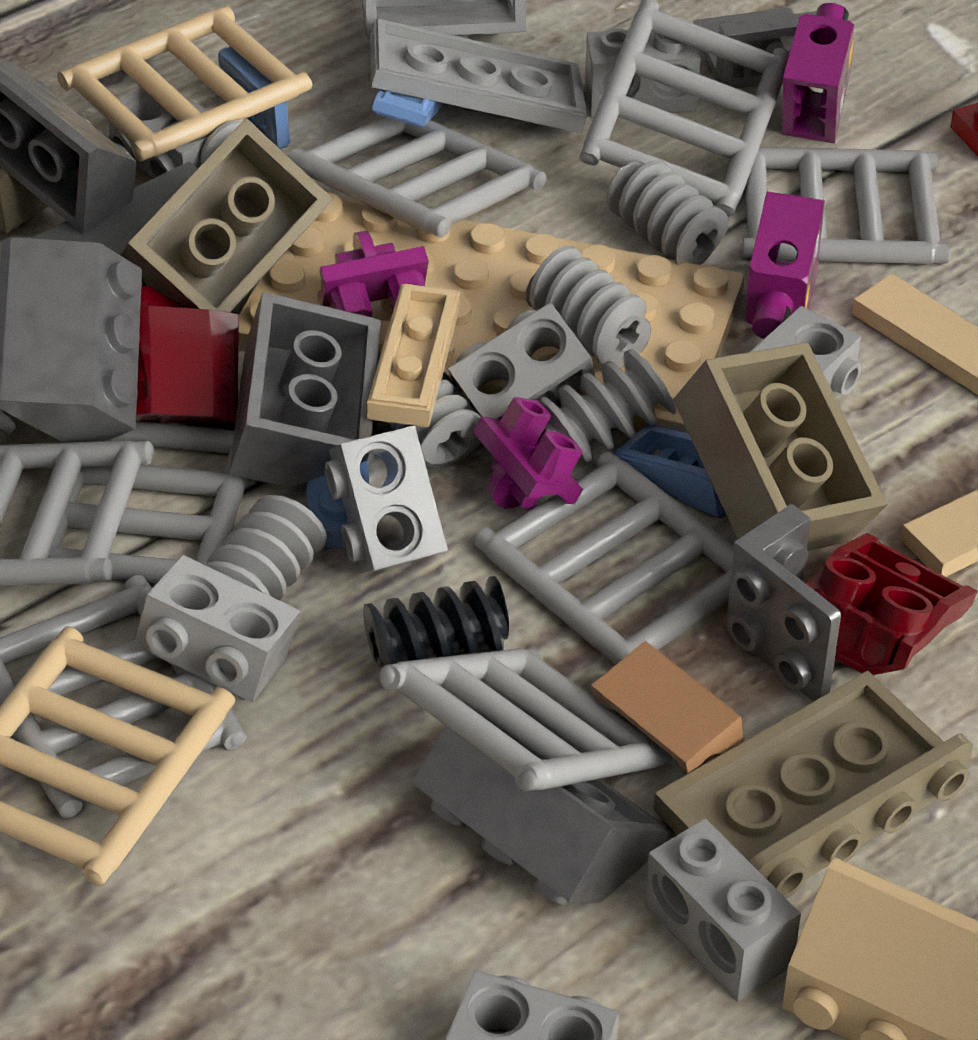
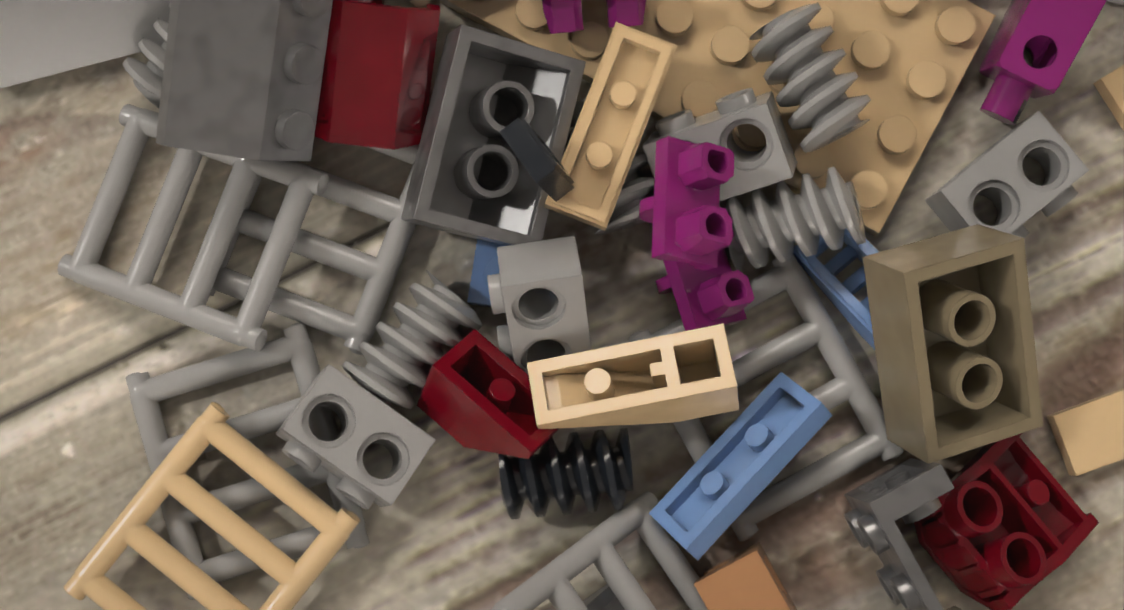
camera: 15 degrees right, 40 degrees up
none -> dark red slope [417,329,560,459]
none -> black tile [500,118,574,202]
none -> tan slope [527,323,739,429]
none -> magenta hips [639,136,734,271]
none -> medium blue plate [649,372,833,560]

